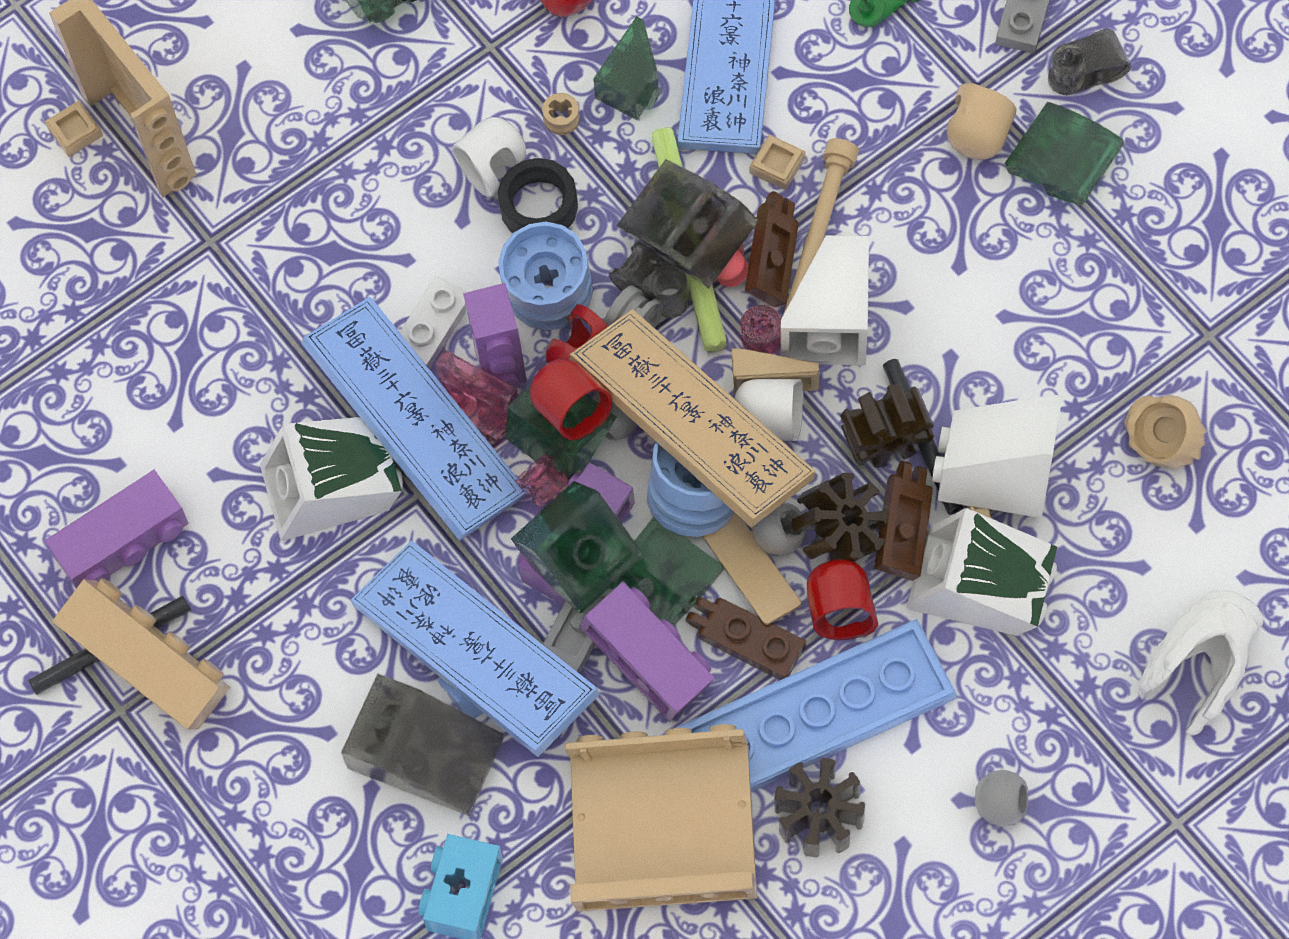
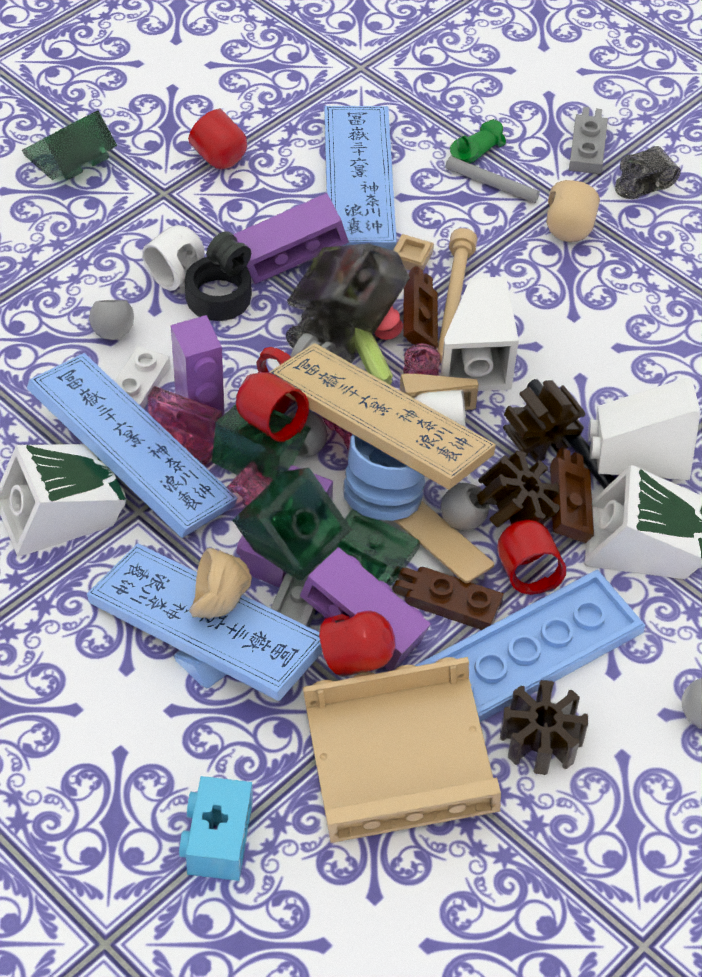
camera: 15 degrees left, 15 degrees down
clear smoke slope [341,673,504,816] -> none
light blue wheel [498,222,593,331] -> none
tan bush [542,93,580,135] -> none
clear green slope [593,16,660,120] -> none
clear green slope [1004,101,1125,206] -> none
none -> light grey piece [89,300,134,340]
none -> tan hair [189,548,252,619]
none -> pearl dark grey wheel [206,231,252,276]
none -> medium lavender brick [233,193,349,285]
none -> red helmet [319,610,395,677]
none -> light grey bar [445,156,540,203]

